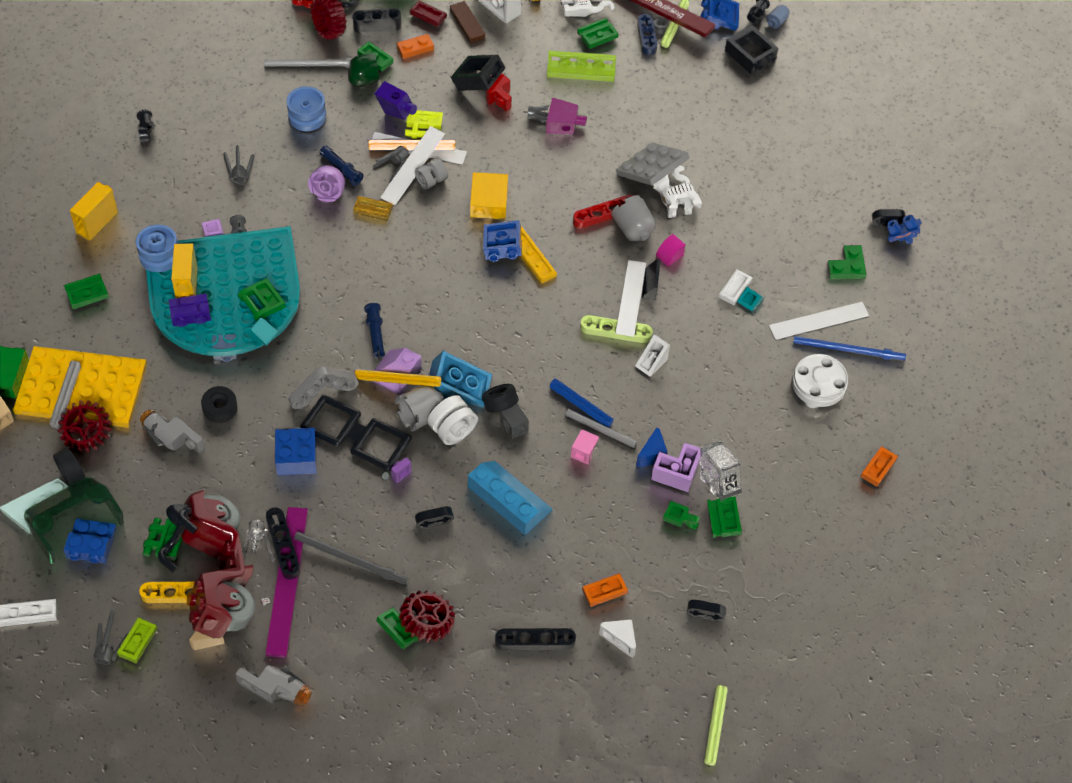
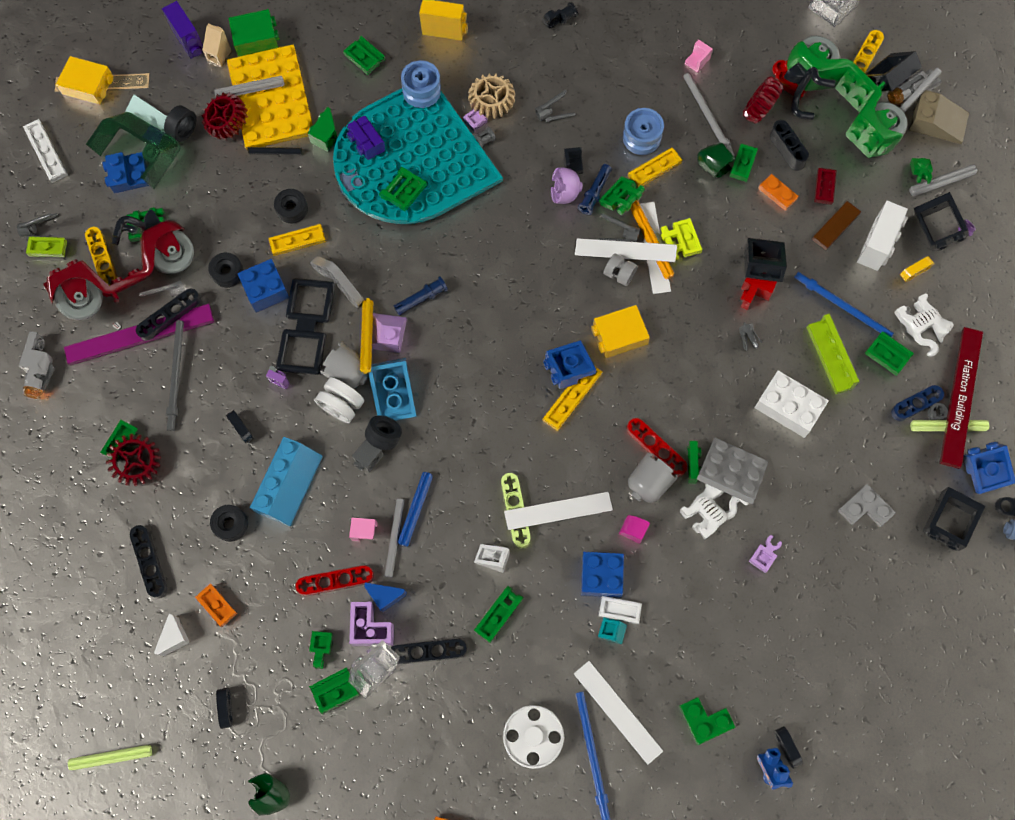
camera: 75 degrees right, 15 degrees up
light grey plate [140,410,205,454] -> none
yellow brick [172,243,198,298] -> none
teal slope [250,318,278,346] -> none
clear yellow tile [353,196,393,221] -> none
dark purple torso [374,81,417,120] -> none
magenta torso [546,98,587,135] -> none
black slope [642,259,661,299] -> none
none -> black tyre [208,252,244,288]
none -> black tyre [210,505,248,542]
none -> black bar [248,147,302,155]
none -> dark green piece [248,773,290,816]
none -> yellow tile [268,224,326,256]
none -> red beam [295,565,374,596]
none -> green slope [308,107,338,152]
none -> black beam [387,639,467,665]
none -> tan gear [468,73,515,119]
none -> green plate [474,586,524,643]
none -> black panel [563,147,583,174]
none -> blue brick [581,552,624,598]
none -> green plate [599,176,645,215]
none -> yellow tile [628,147,683,188]
none -> bright pink panel [685,40,713,73]
none -> green plate [687,441,702,484]
none -> lavender plate [748,535,782,573]
none -> white brick [754,371,829,438]
none -> blue bar [794,272,894,337]
none -> light grey plate [838,484,896,527]

